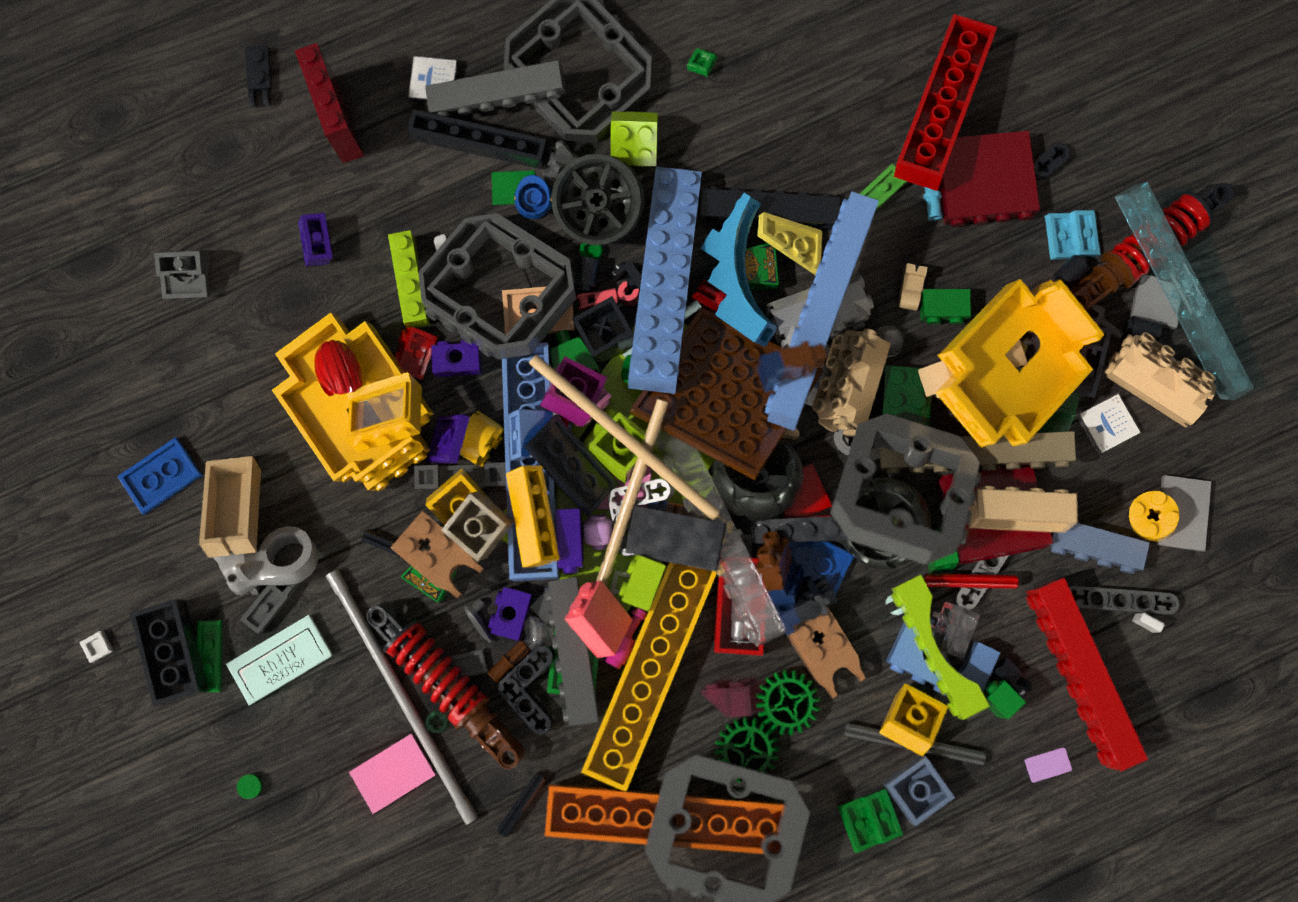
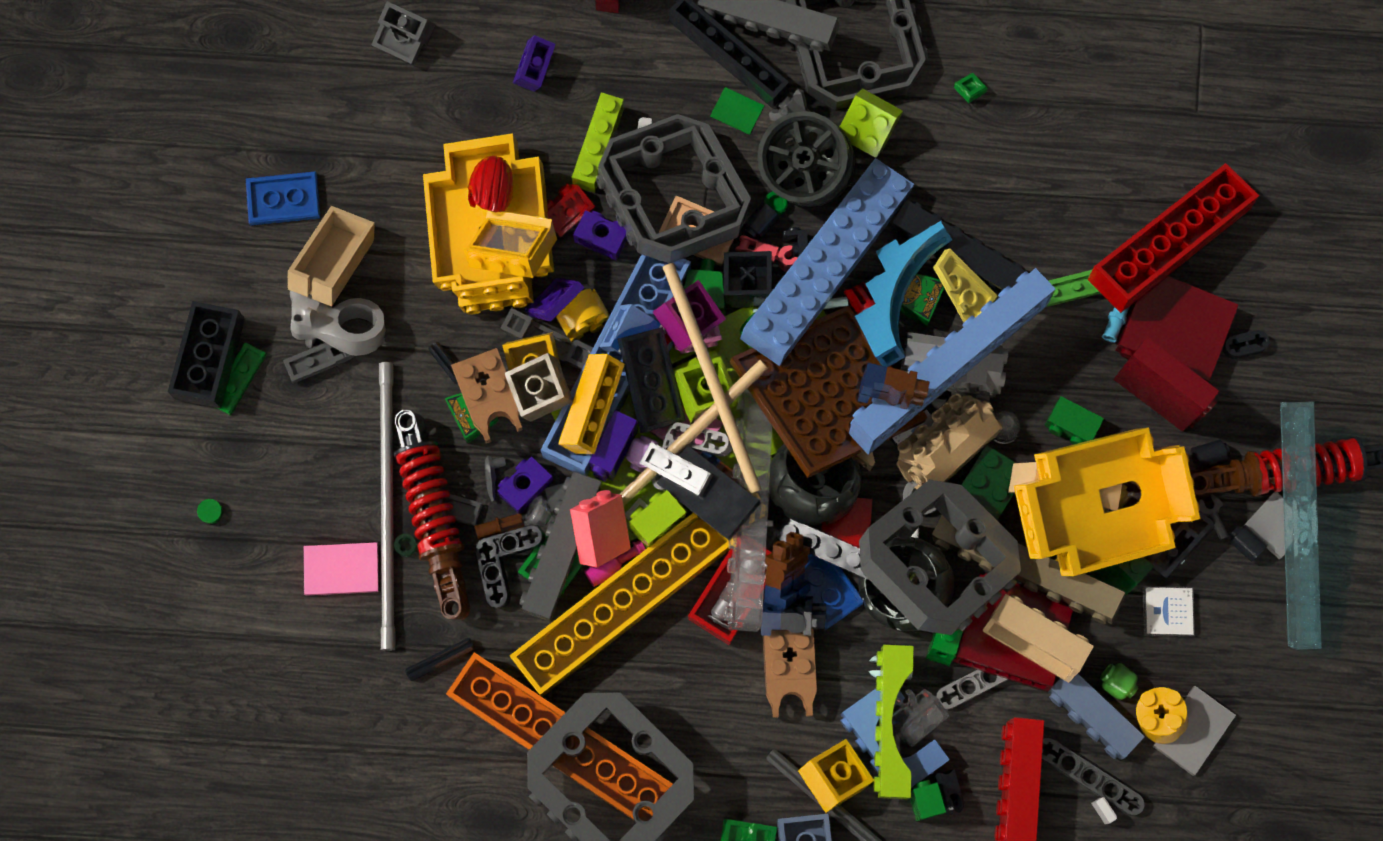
camera: 25 degrees right, 5 degrees down
white tile [80,631,114,663] -> none
light aqua tile [226,615,334,705] -> none
blue piece [514,175,552,219] -> none
clear pink slope [701,682,752,717] -> none
green gear [714,717,779,783] -> none
green gear [756,670,820,735] -> none
tan leg [898,263,928,311] -> none
red axle [923,573,1018,589] -> none
medium azure slope [1045,211,1100,260] -> none
tan brick [1104,332,1217,427] -> none
none -> tile [640,442,713,497]
none -> bright green head [1100,663,1138,700]
none -> dark red brick [1113,337,1219,432]

